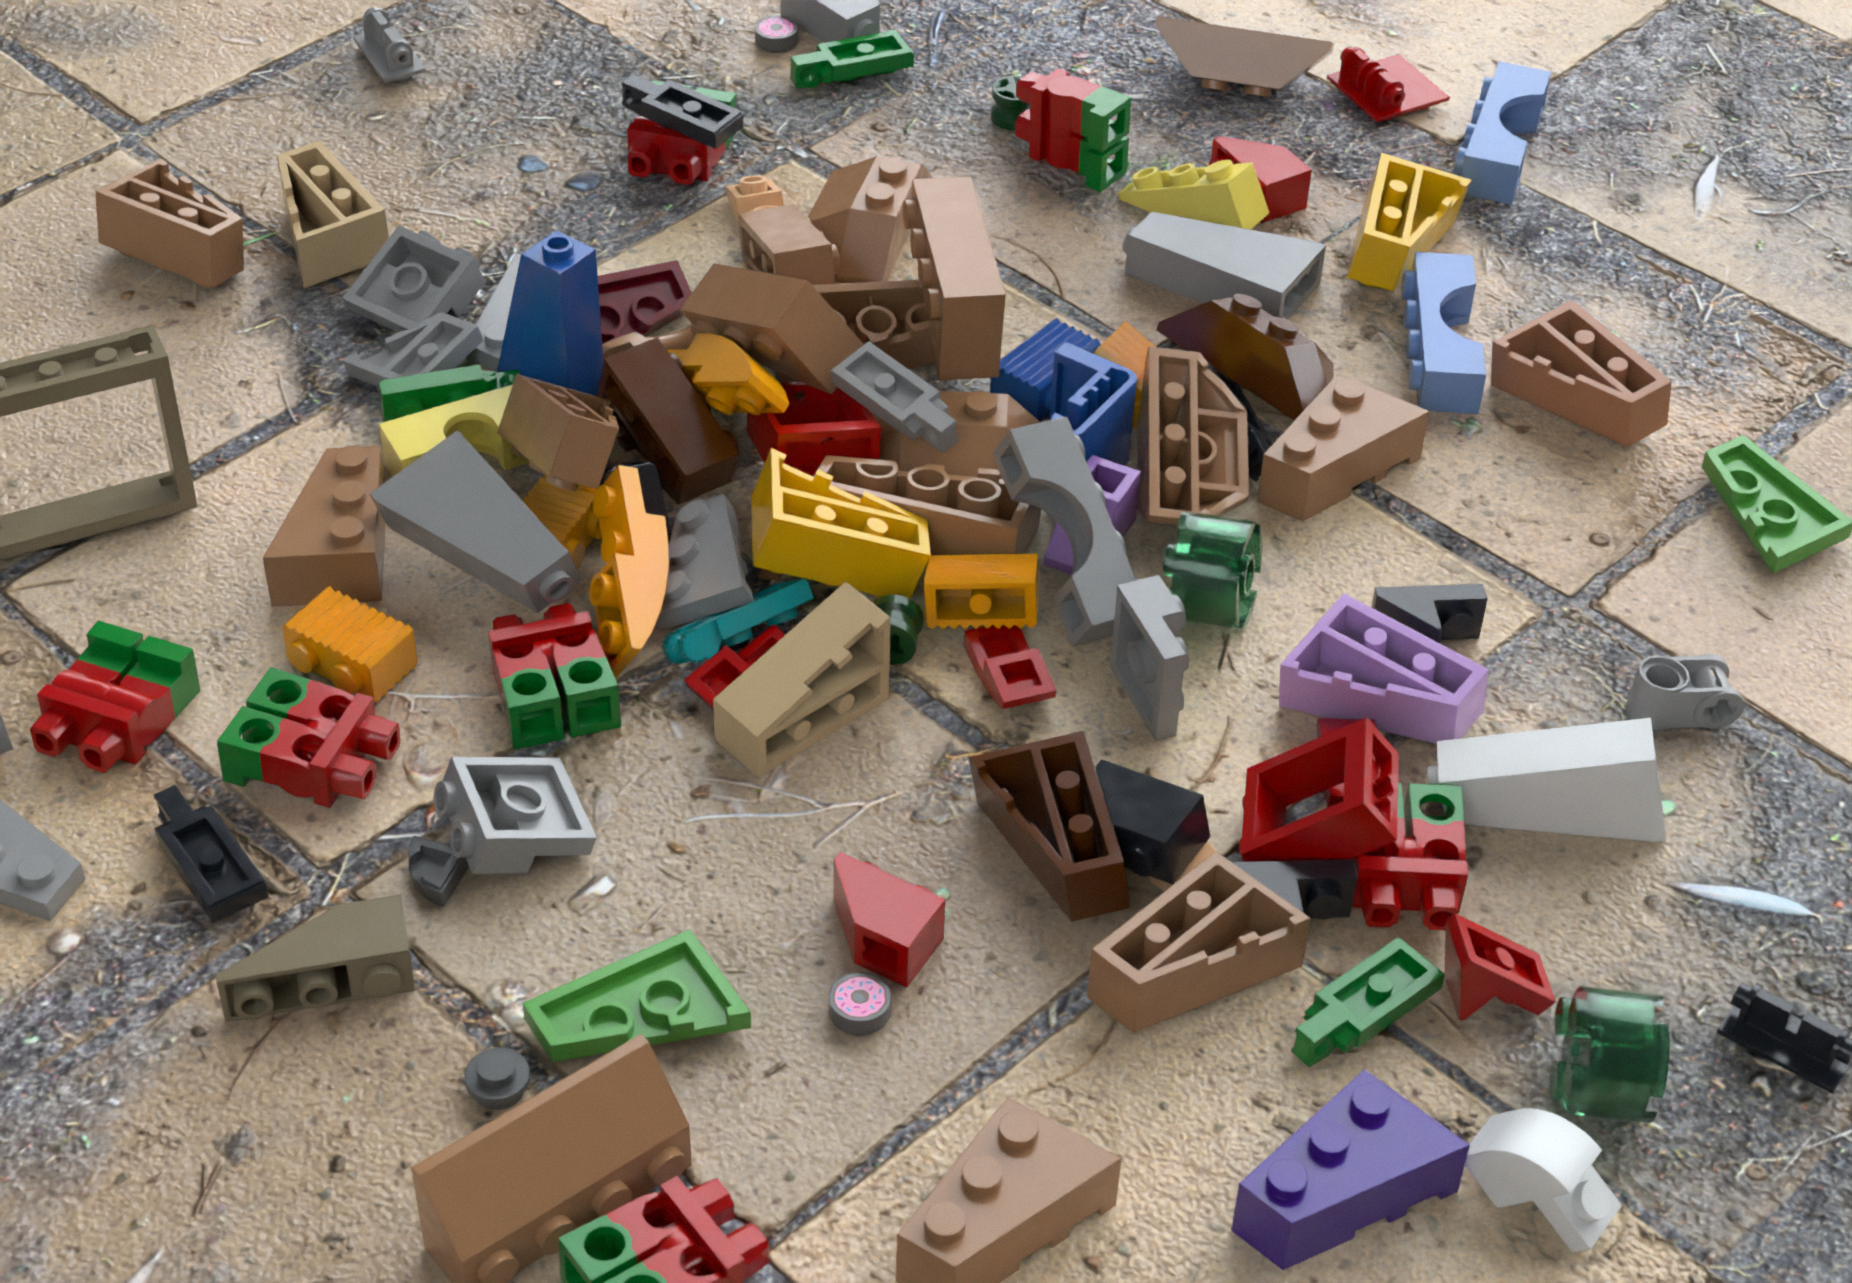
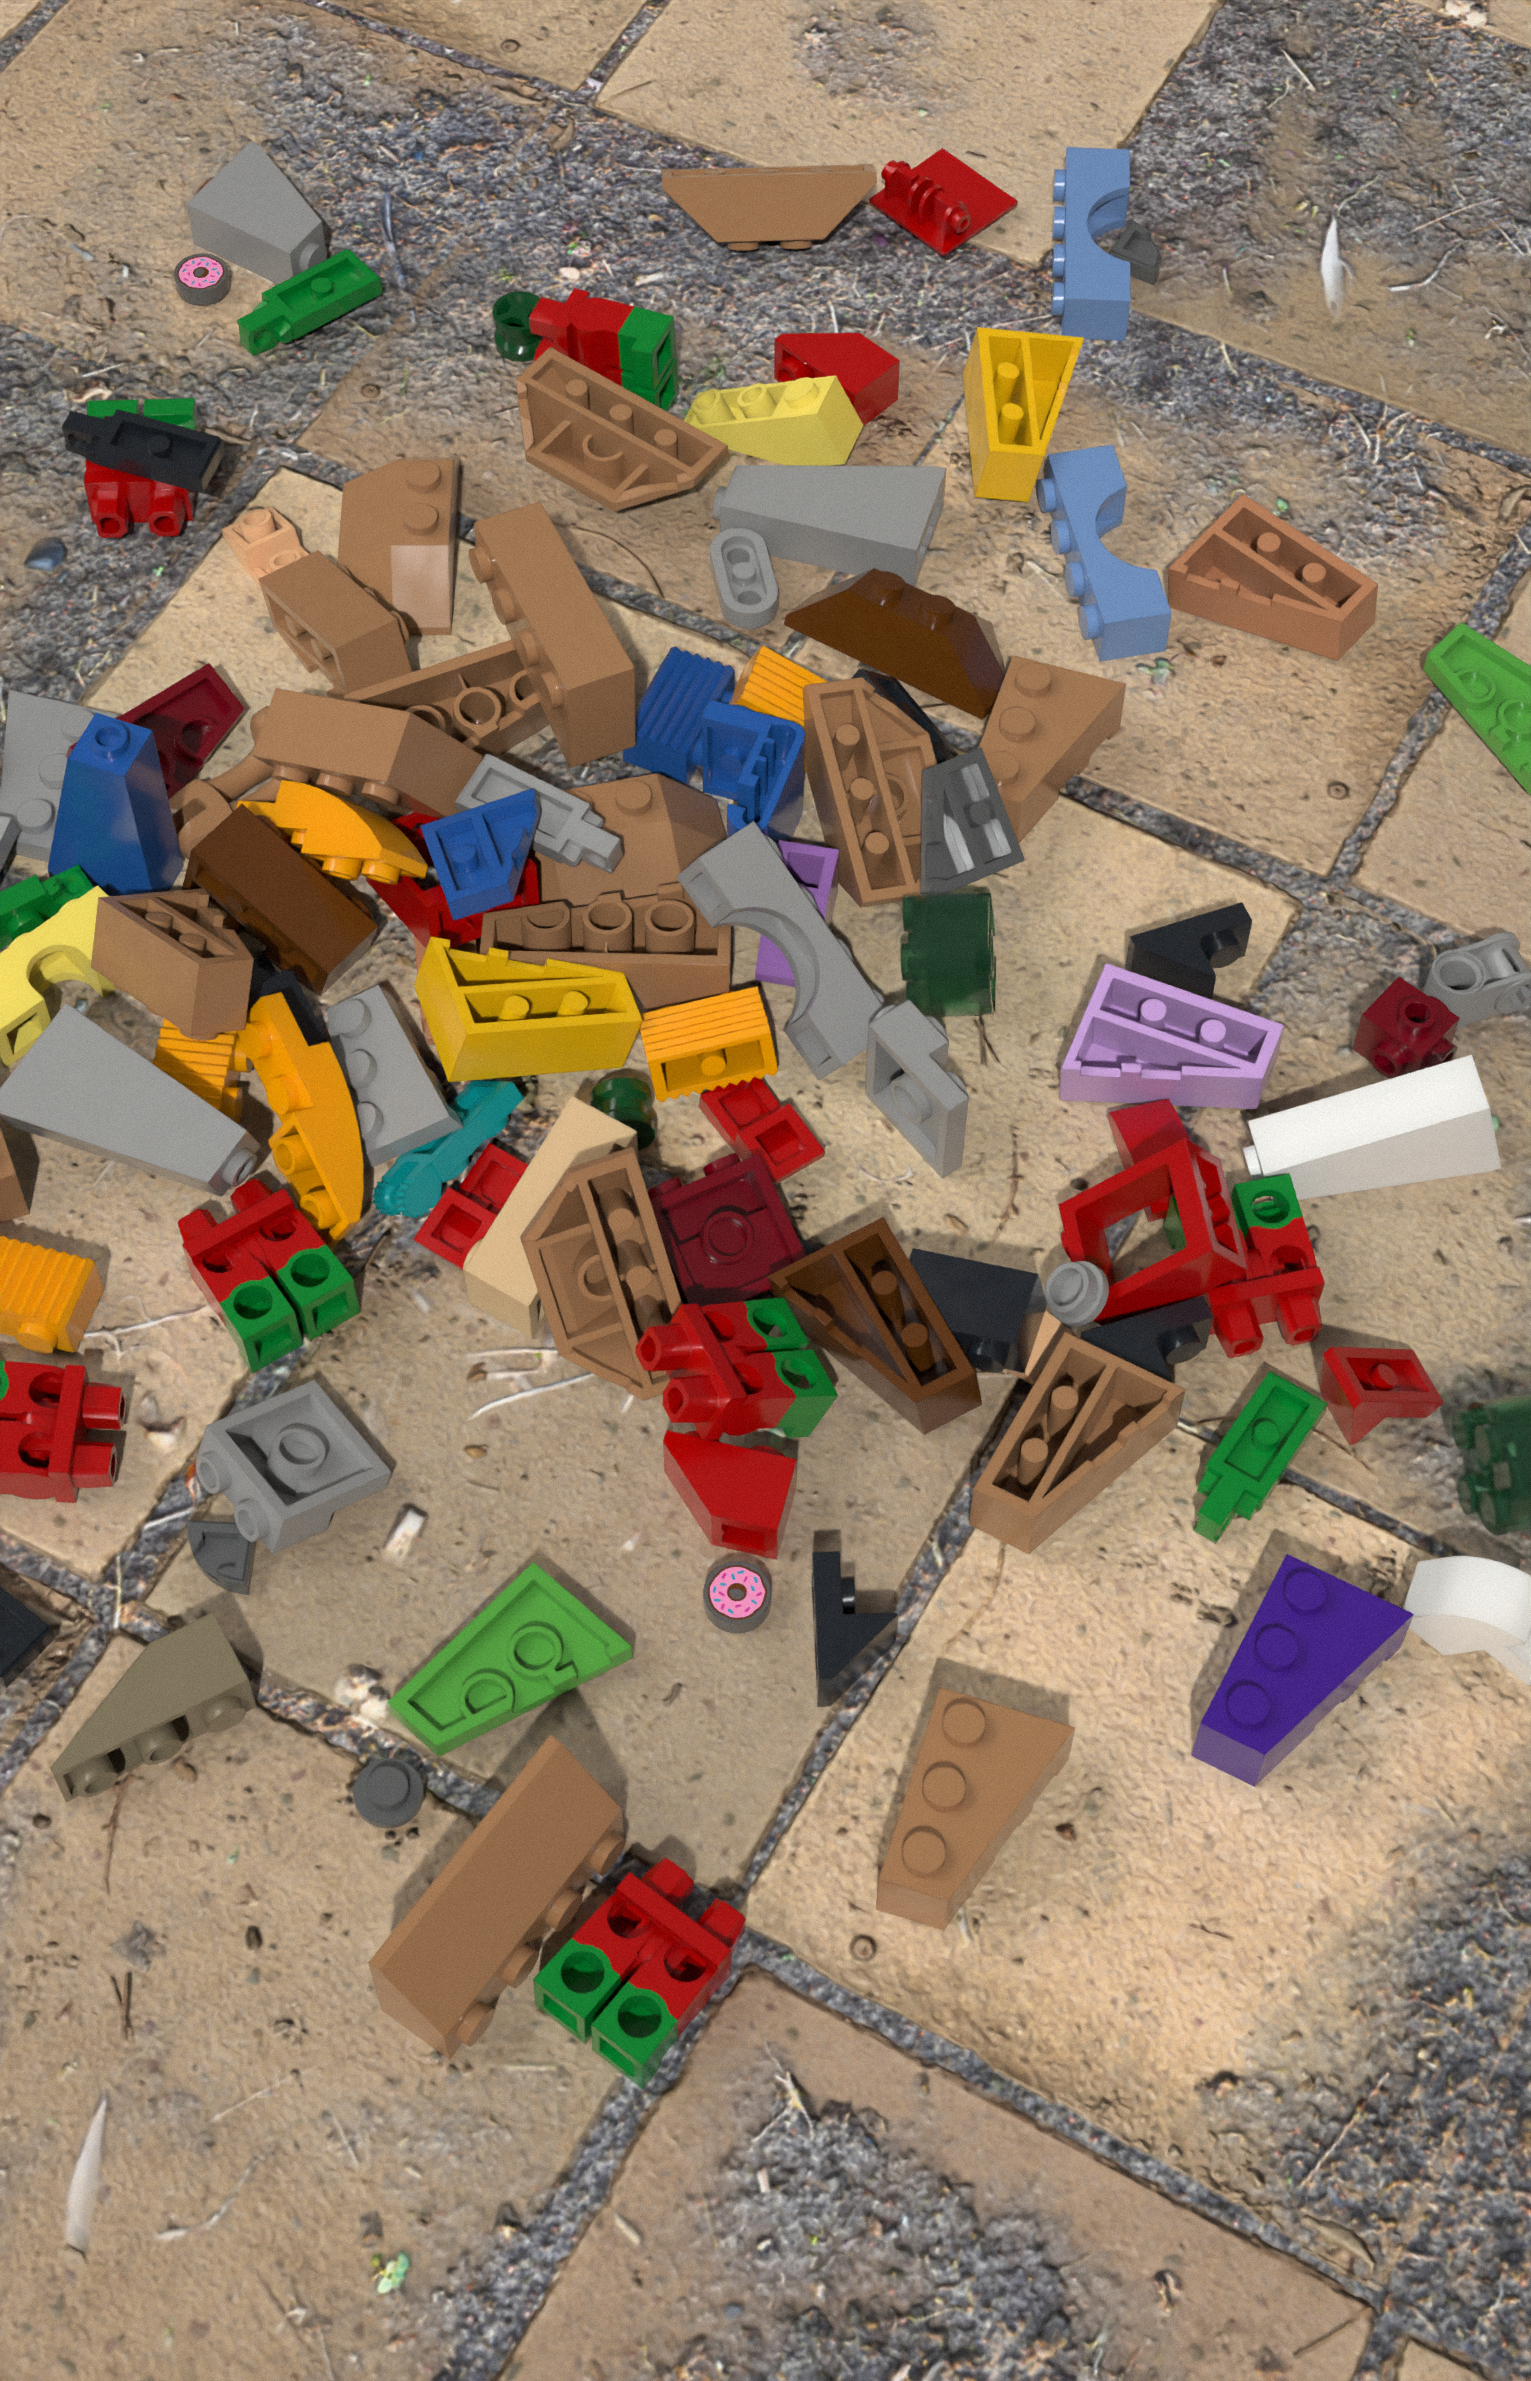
camera: 15 degrees left, 15 degrees up
none -> blue wing [420,788,541,921]
none -> medium nougat wedge [515,347,728,511]
none -> medium nougat wedge [520,1147,682,1401]
none -> red hips [635,1297,838,1441]
none -> dark red plate [647,1153,806,1307]
none -> light grey plate [710,528,778,629]
none -> black slope [811,1551,898,1707]
none -> dark grey wing [920,747,1025,902]
none -> light grey plate [1045,1261,1109,1327]
none -> dark grey tile [1108,221,1161,286]
none -> dark red brick [1352,977,1460,1079]

